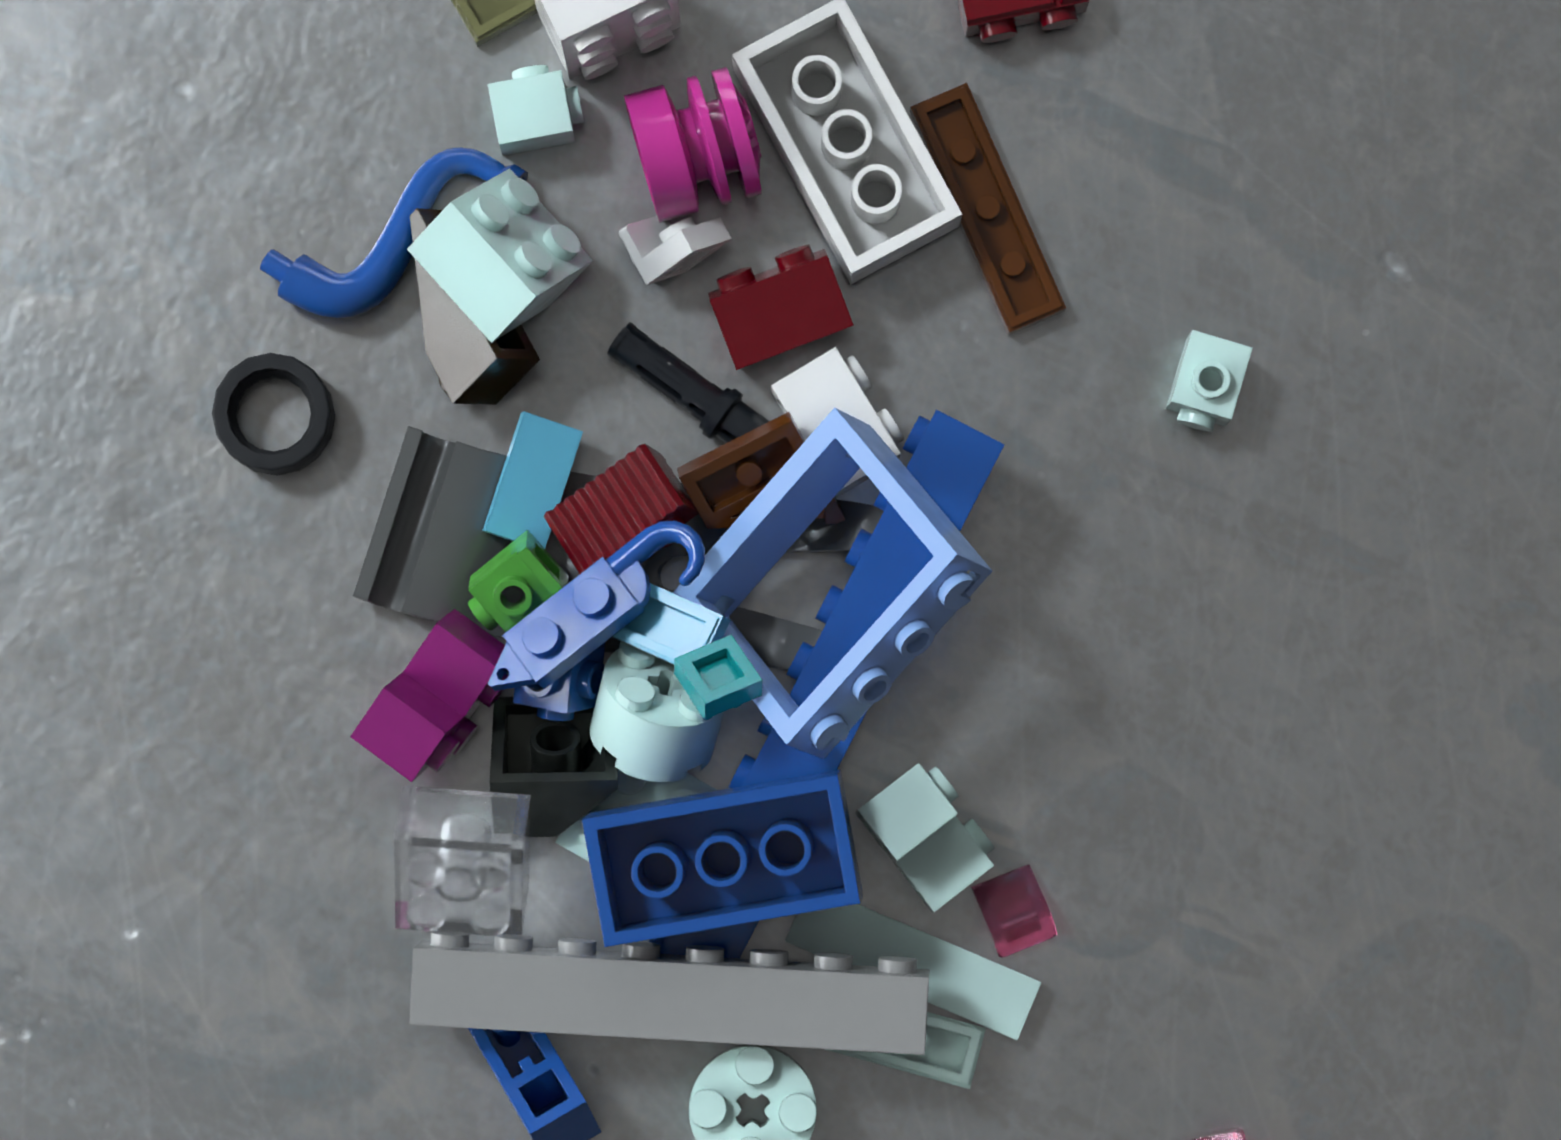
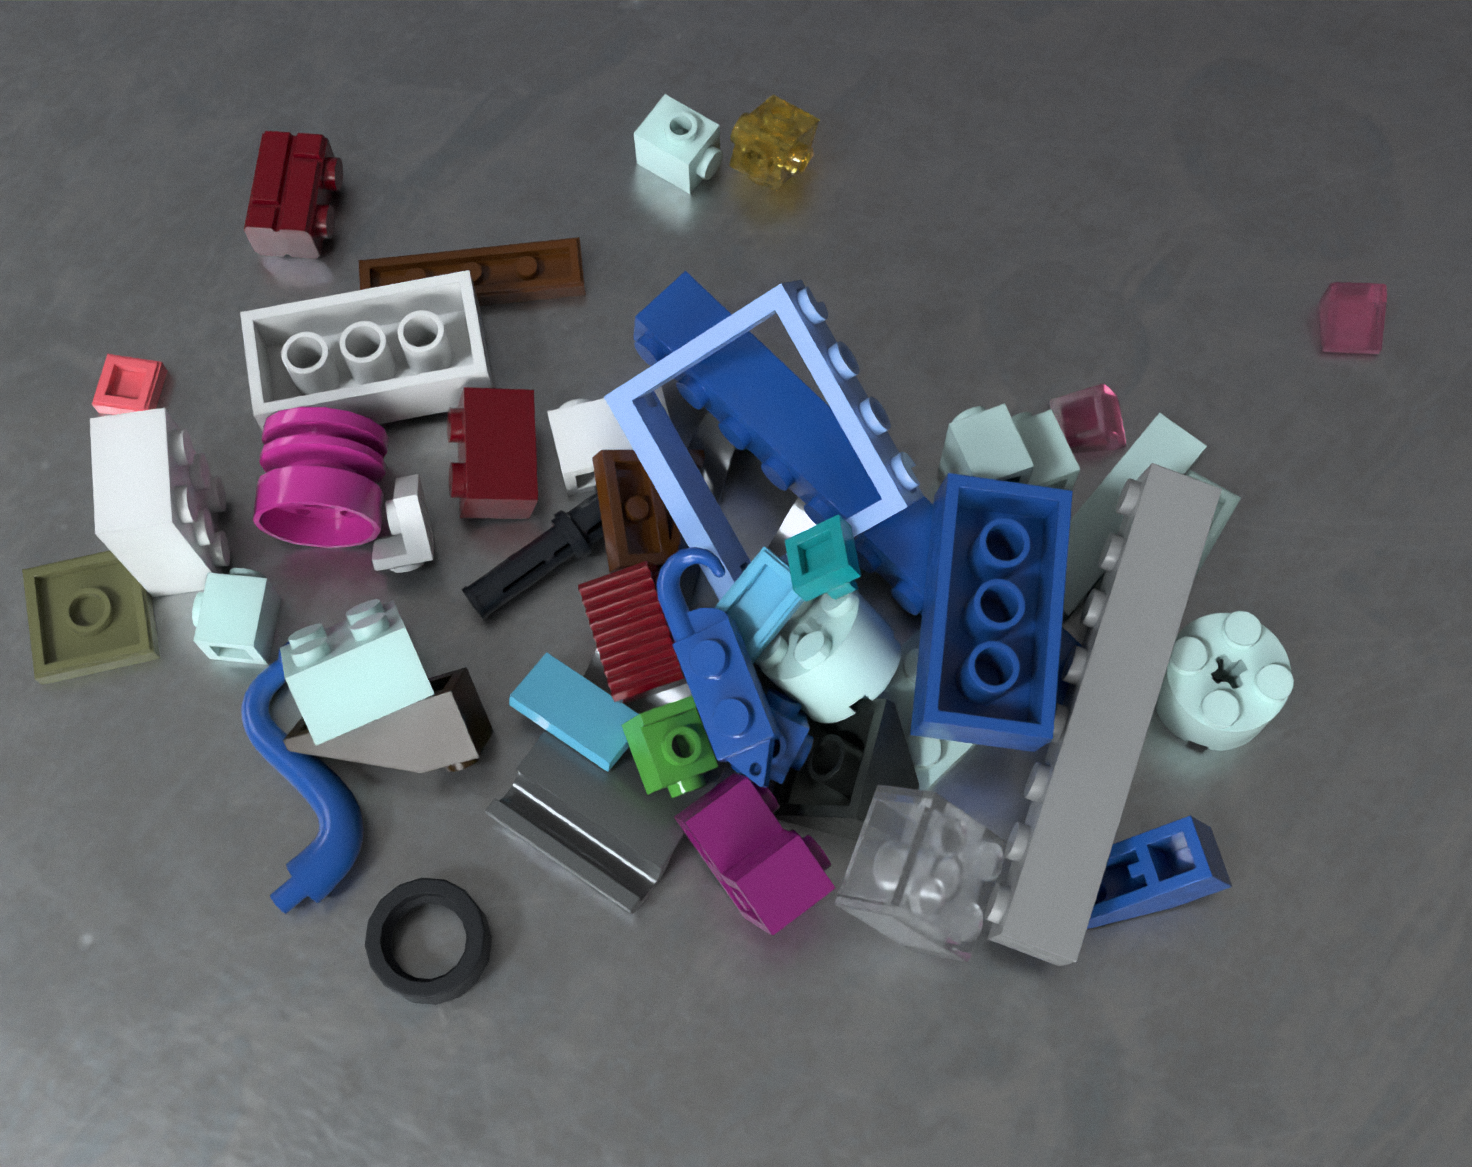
camera: 70 degrees left, 15 degrees down
none -> clear yellow brick [729,94,820,191]

